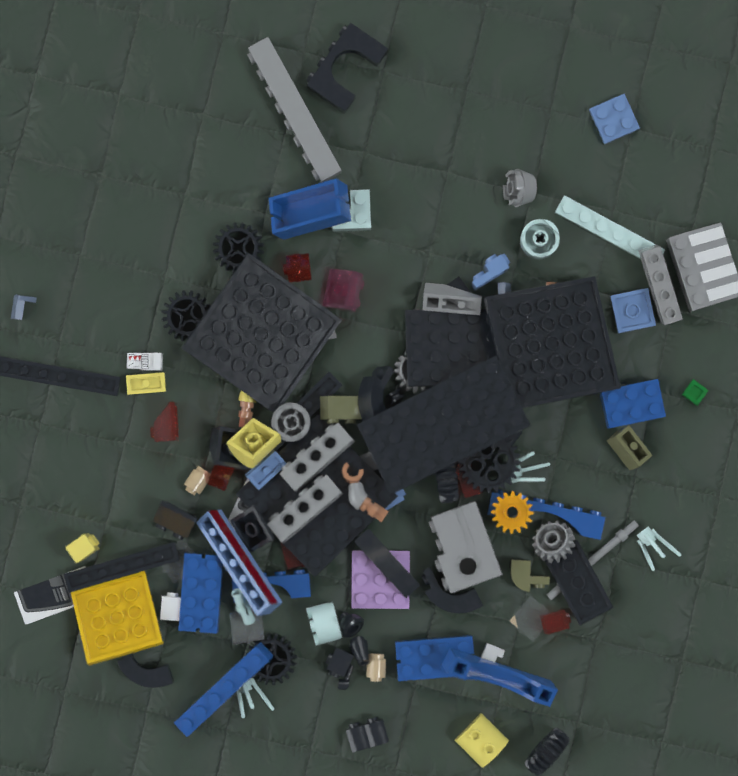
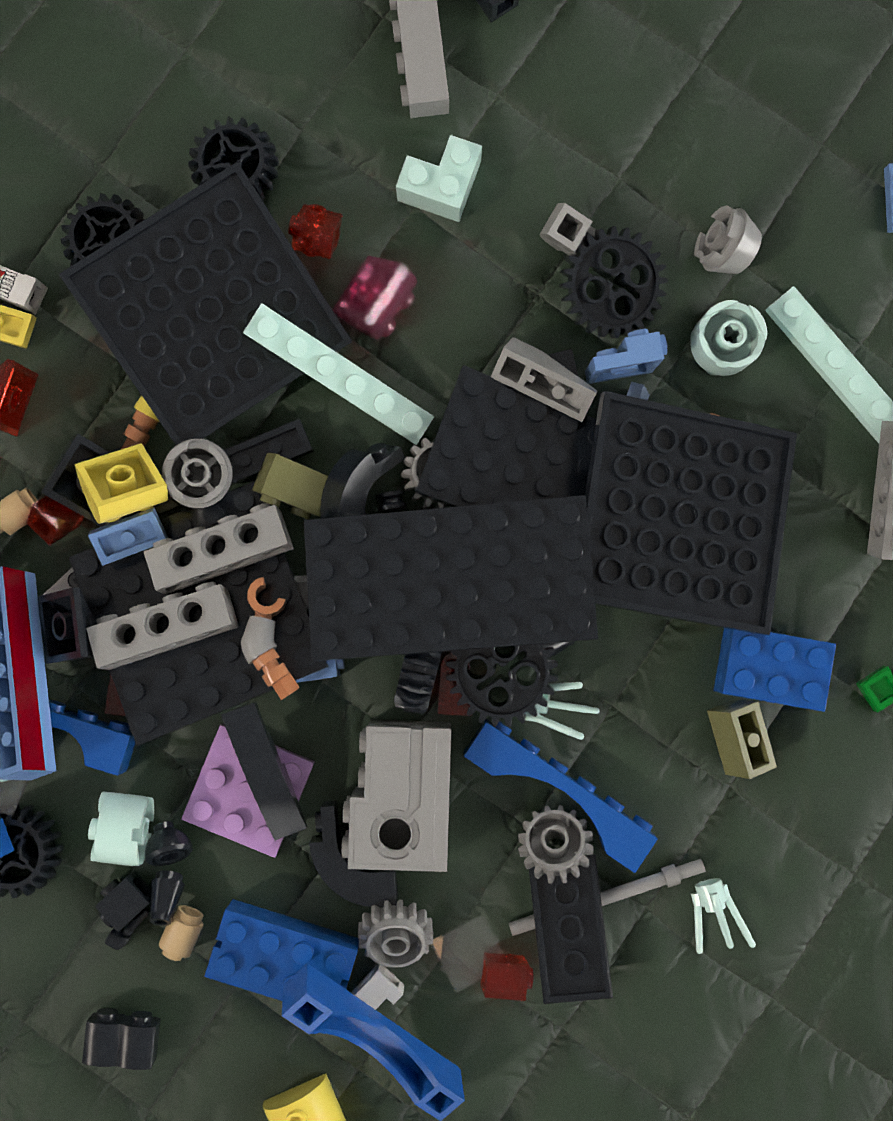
camera: 20 degrees right, 0 degrees up
blue piece [269,179,351,240] -> none
light orange gear [491,491,534,534] -> none
olive brick [510,560,550,592] -> none
medium blue plate [610,288,656,334] -> none
none -> light aqua plate [243,303,434,445]
none -> light grey gear [358,900,433,967]
none -> light grey brick [540,203,596,269]
none -> black gear [559,226,668,338]

